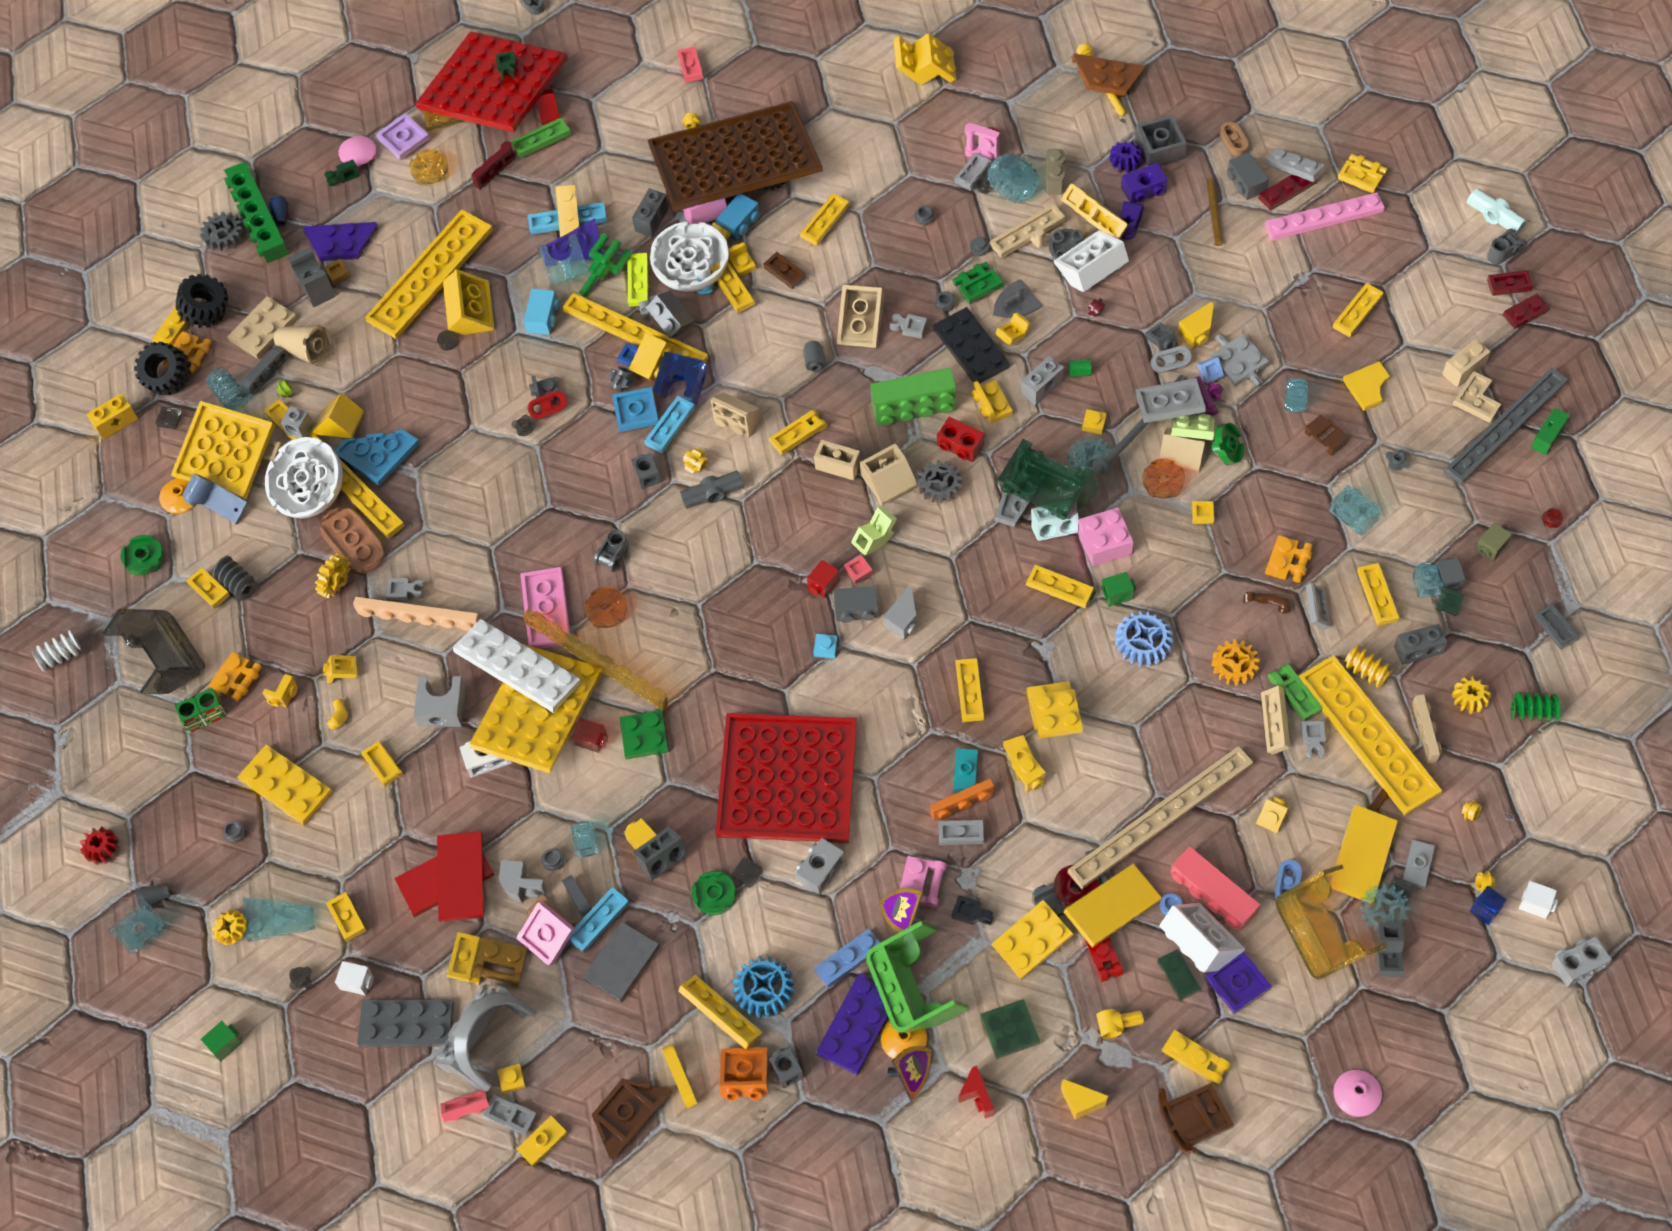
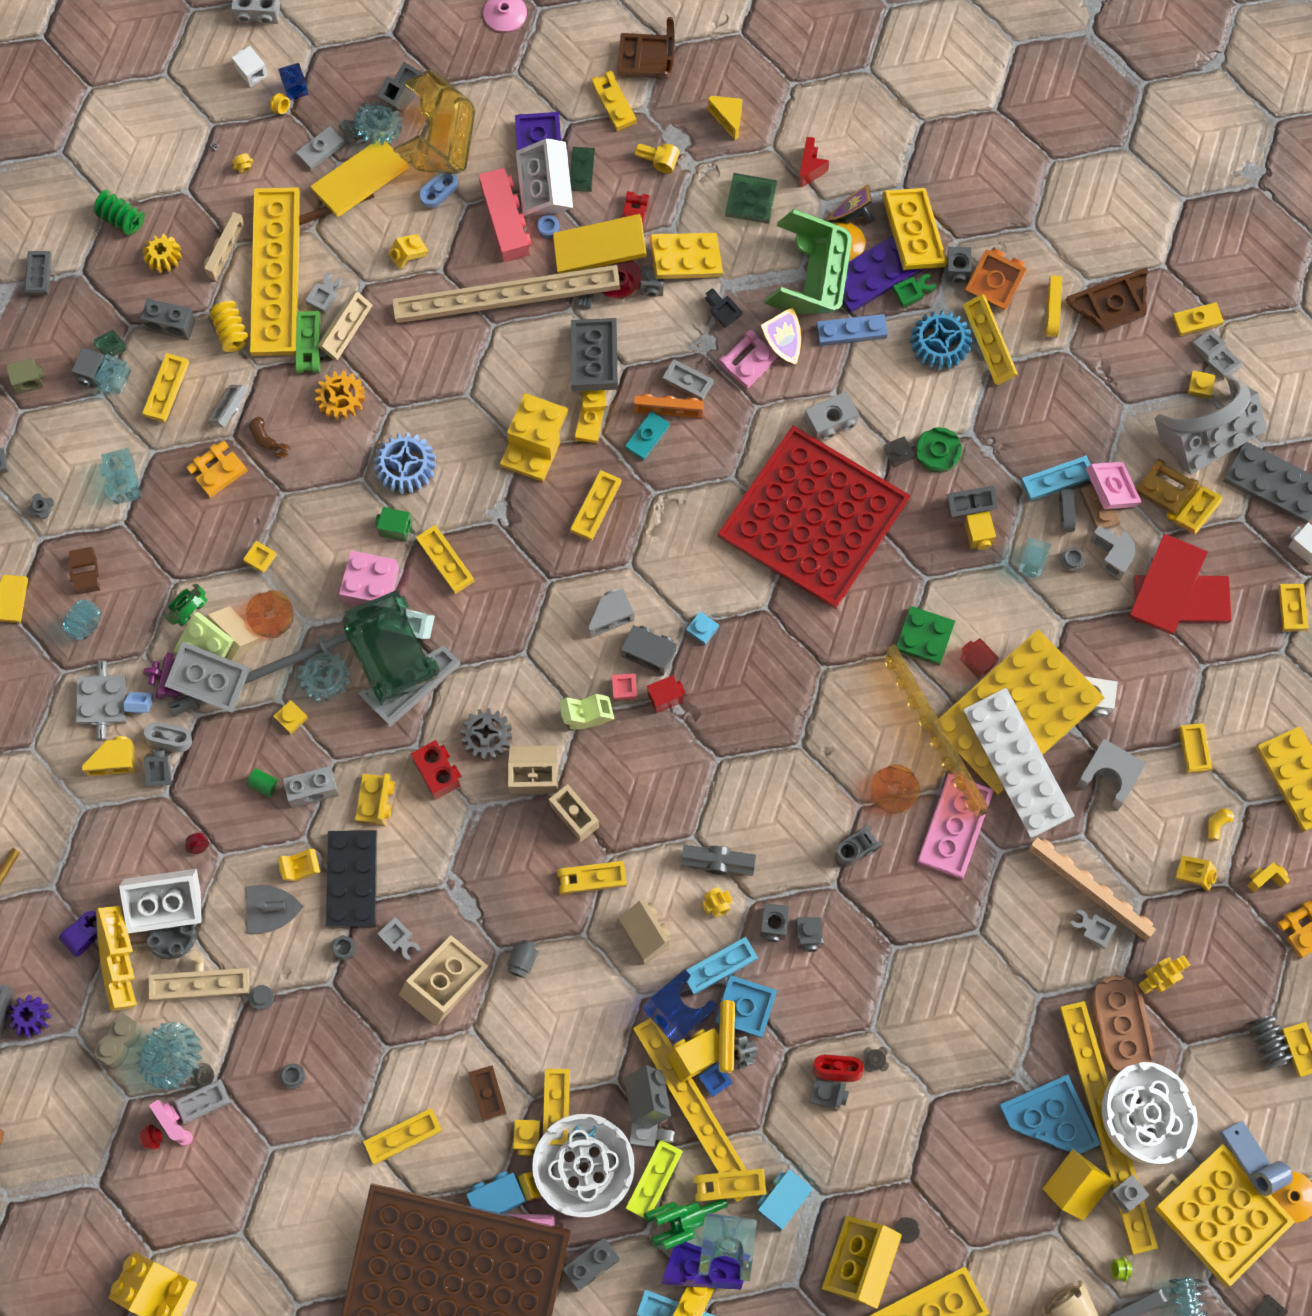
camera: 155 degrees left, 10 degrees up
coral plate [440,1090,489,1122] -> none
flat silver tile [583,922,660,1002] -> none
bright green brick [870,368,956,426] -> none
green plate [952,262,1003,304] -> none
dark purple brick [1121,163,1168,203] -> none
none -> dark grey plate [571,318,618,392]
none -> yellow plate [693,1169,766,1202]
none -> yellow axle [719,1000,735,1073]
none -> dark grey bracket [797,917,823,952]
none -> yellow tile [882,188,948,270]
none -> green plate [893,274,936,308]

